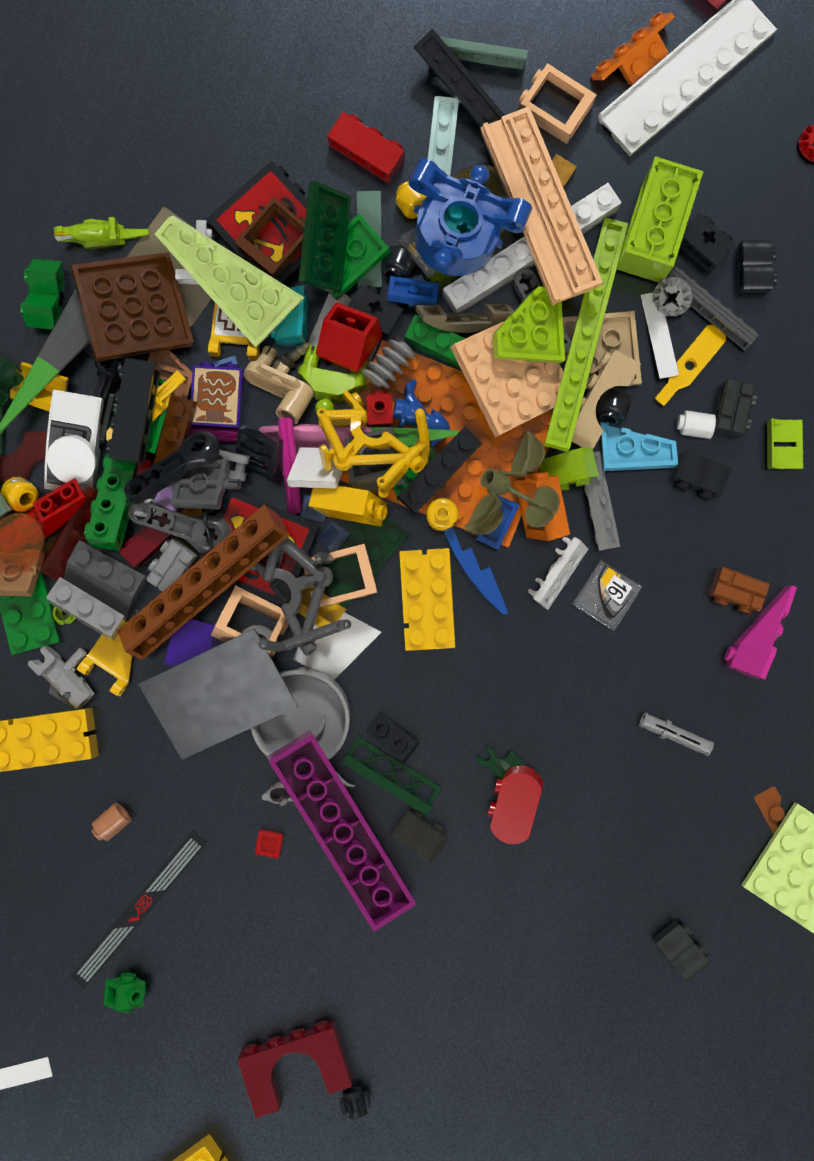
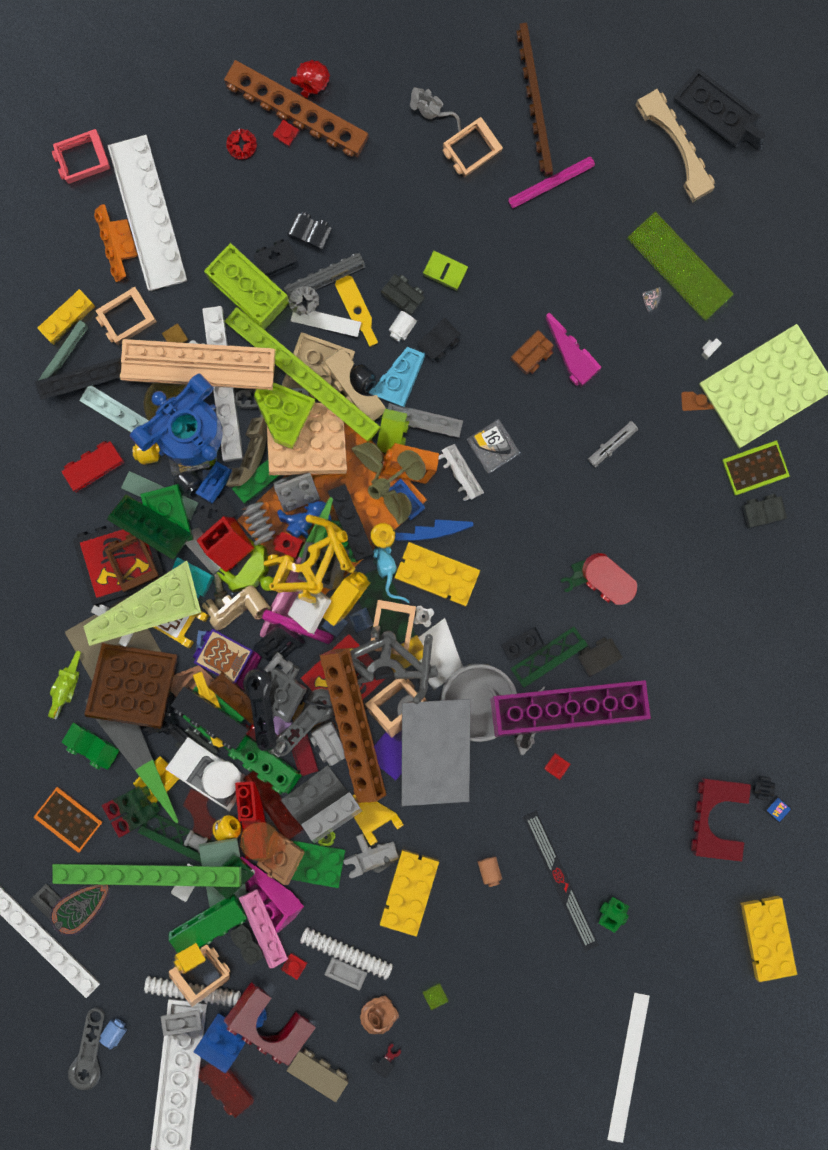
camera: 70 degrees left, 0 degrees up
none -> yellow brick [38,289,96,345]
none -> light grey bracket [273,473,320,512]
none -> medium azure animal [373,547,410,603]
none -> white plate [414,606,434,627]
none -> tile [722,441,790,496]
none -> tile [765,796,792,823]

